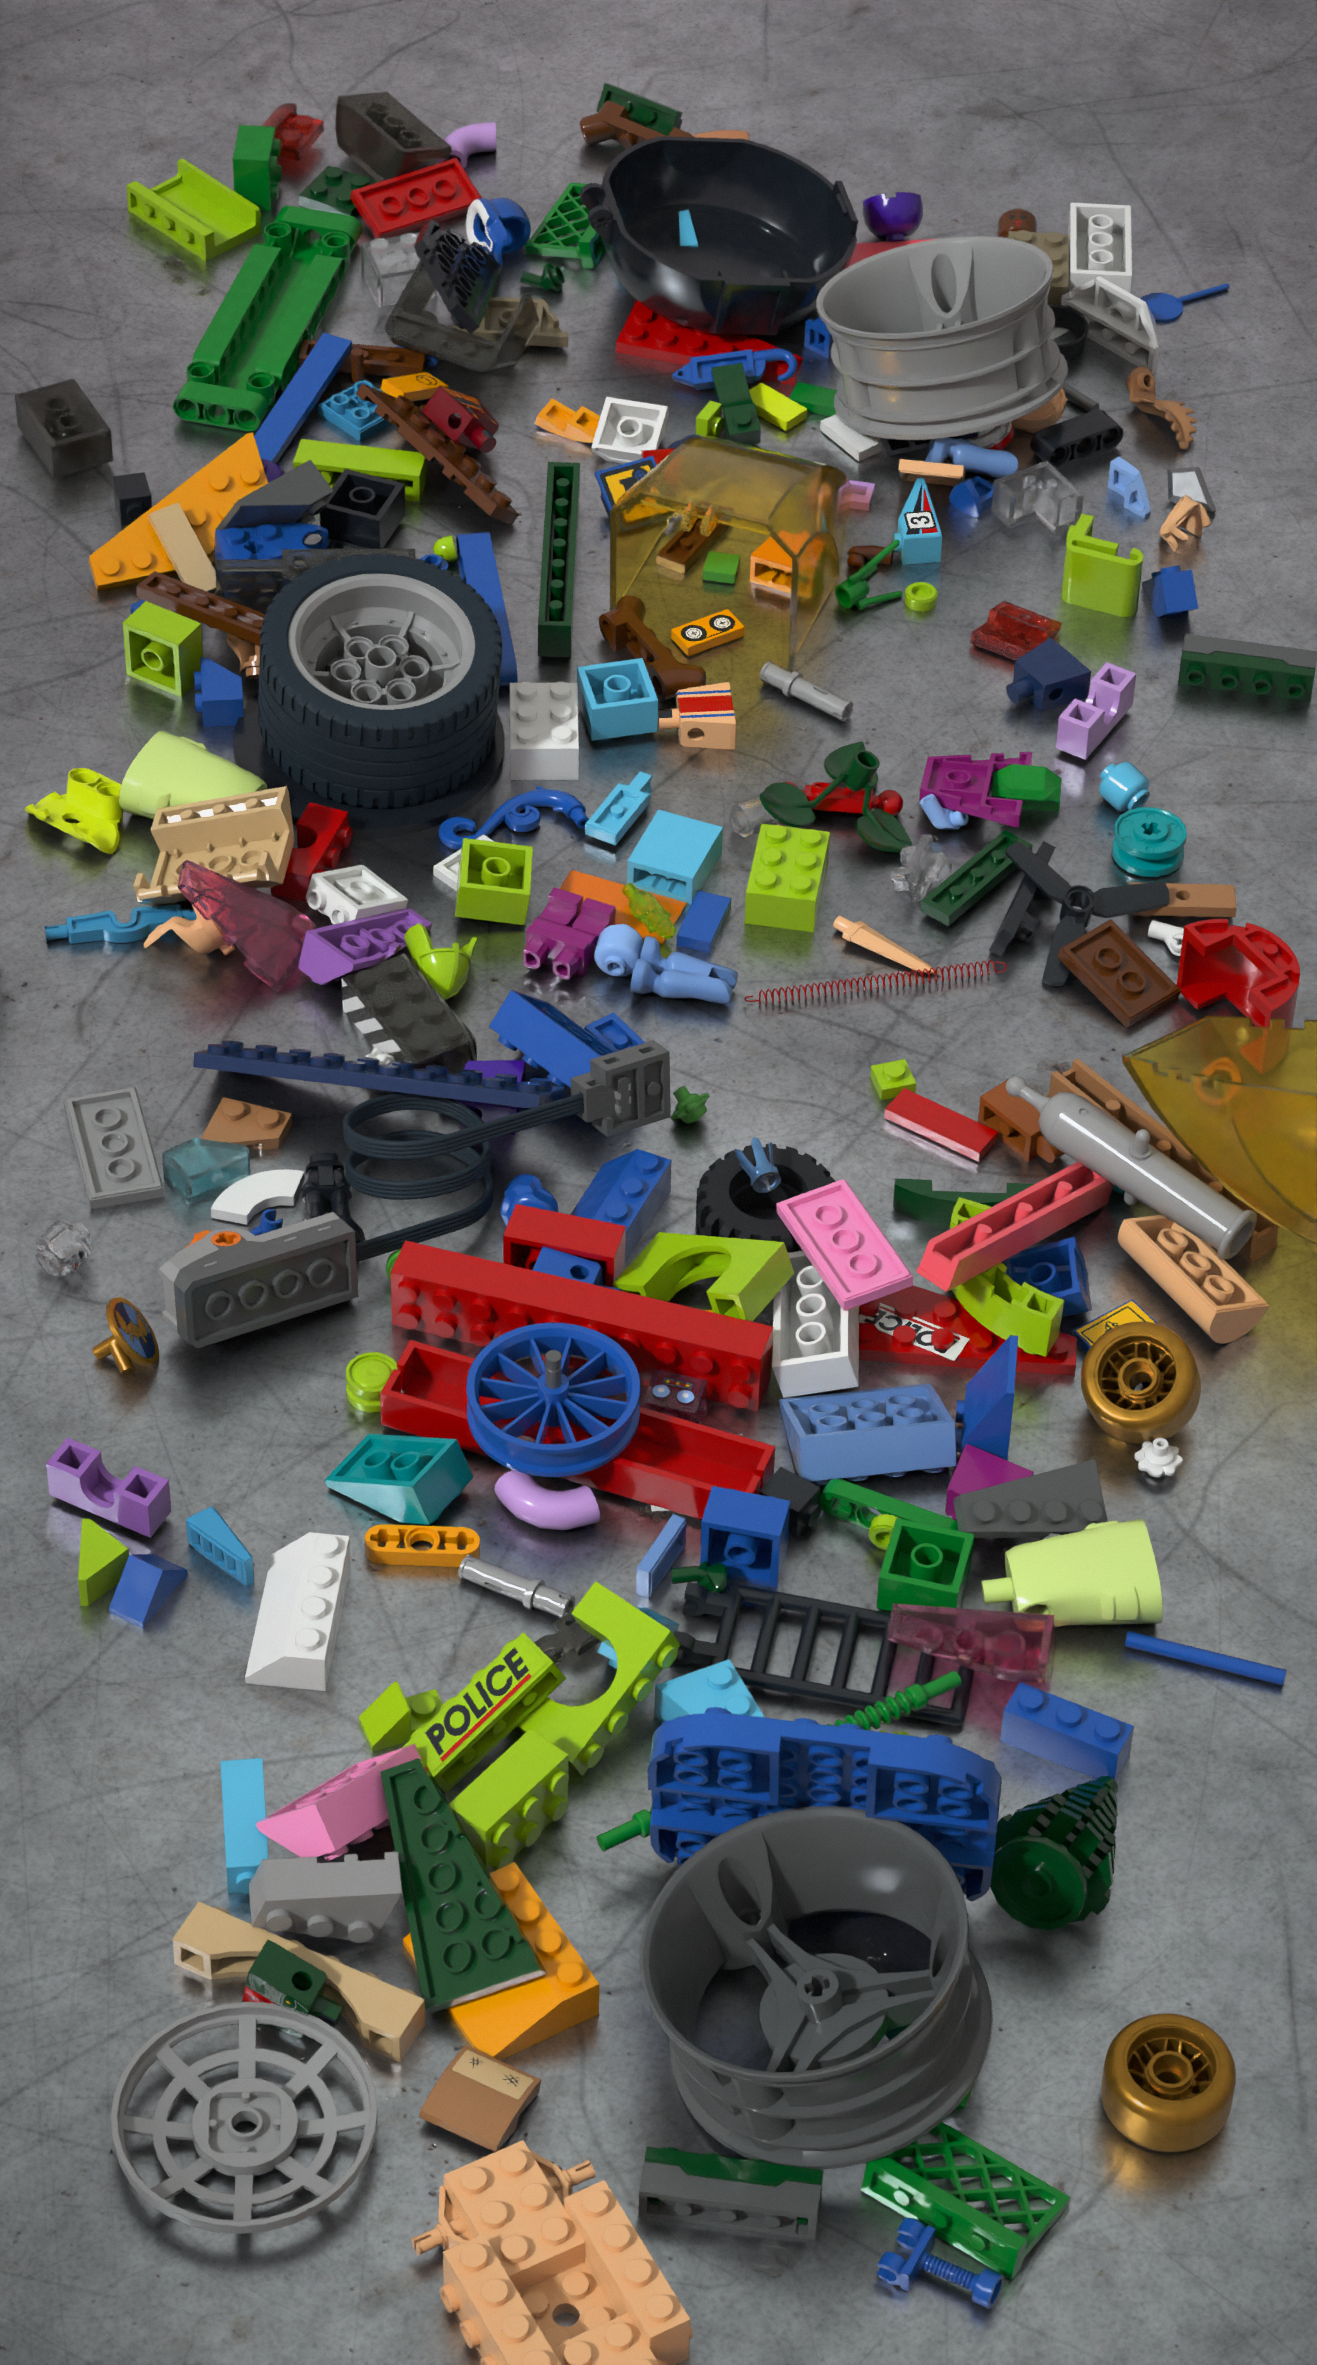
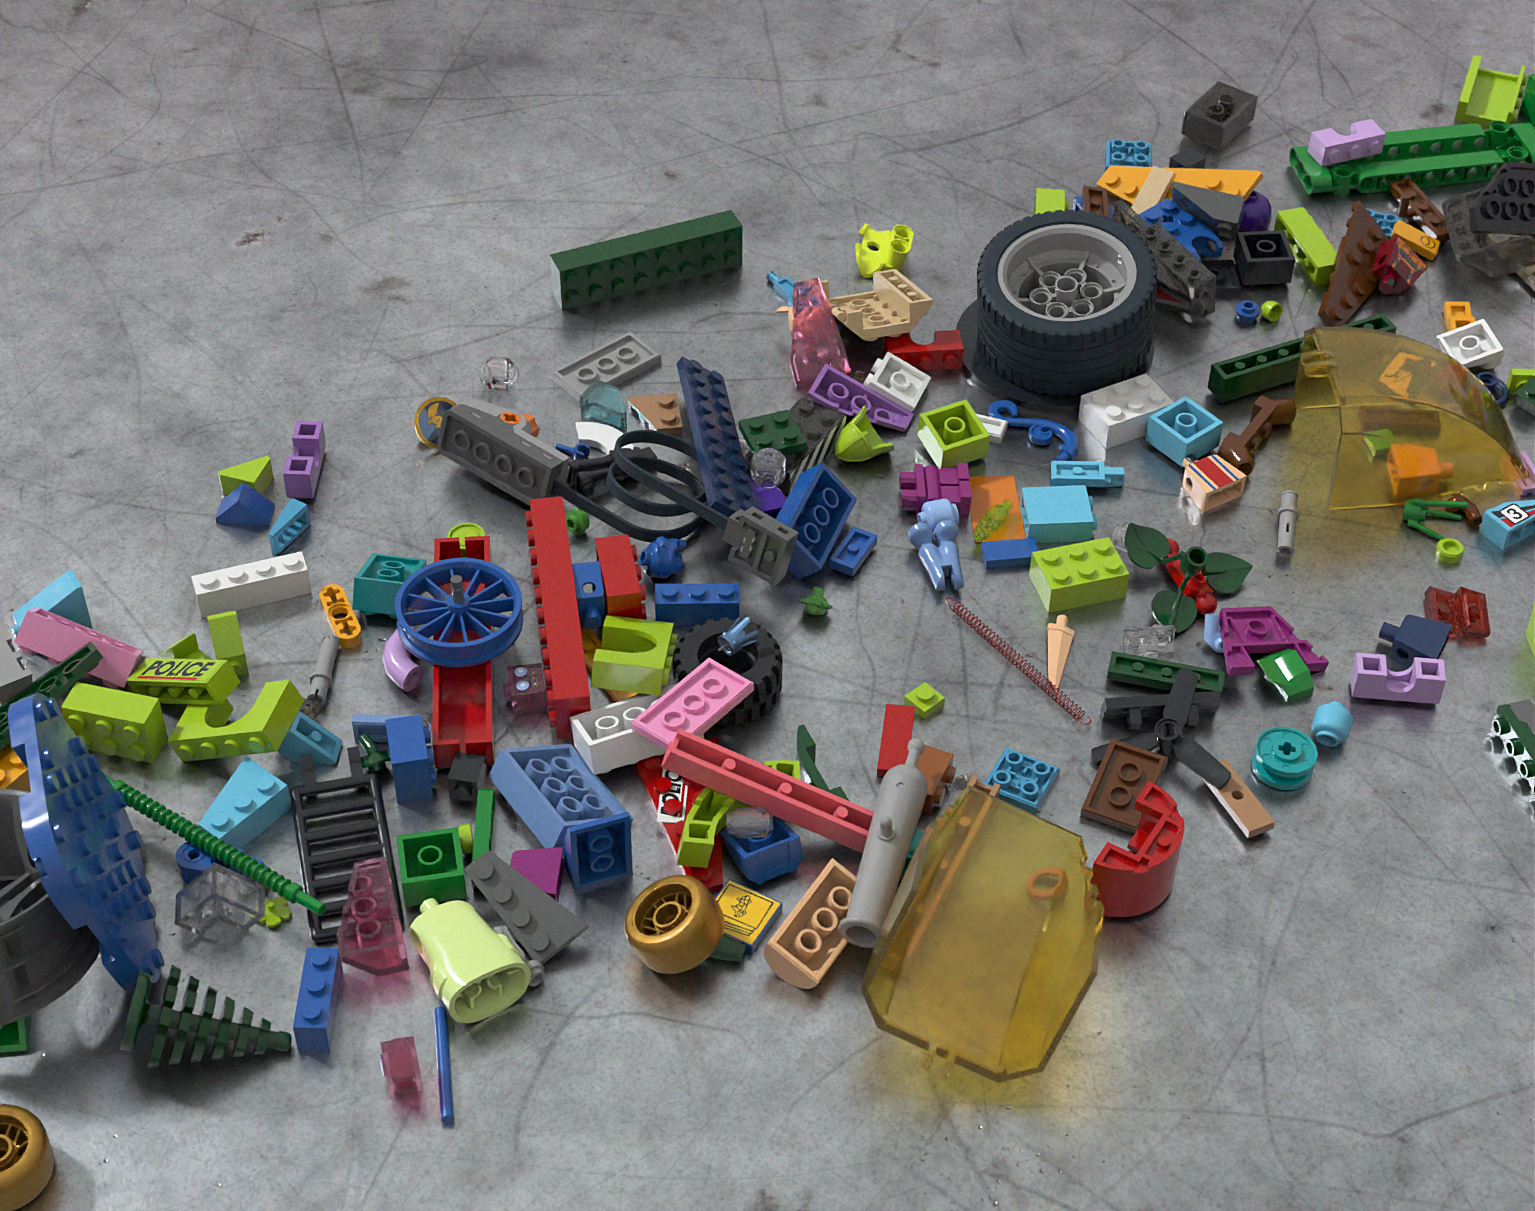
camera: 65 degrees right, 0 degrees up
yellowish green torso [119,730,267,819] -> none
blue tile [254,333,352,463] -> none
blue beam [456,532,518,687] -> none
light orange tile [671,609,745,656] -> none
white plant [1134,1438,1183,1478] -> none
white arm [1148,920,1184,956] -> none
none -> lime slope [207,610,249,676]
none -> clear pink head [380,1036,423,1097]
none -> clear brick [727,807,773,839]
none -> dark green plate [739,410,807,462]
none -> clear head [751,448,786,488]
none -> dark azure tile [984,747,1060,815]
none -> dark azure tile [1105,139,1152,171]
none -> lavender arch [1308,119,1386,167]

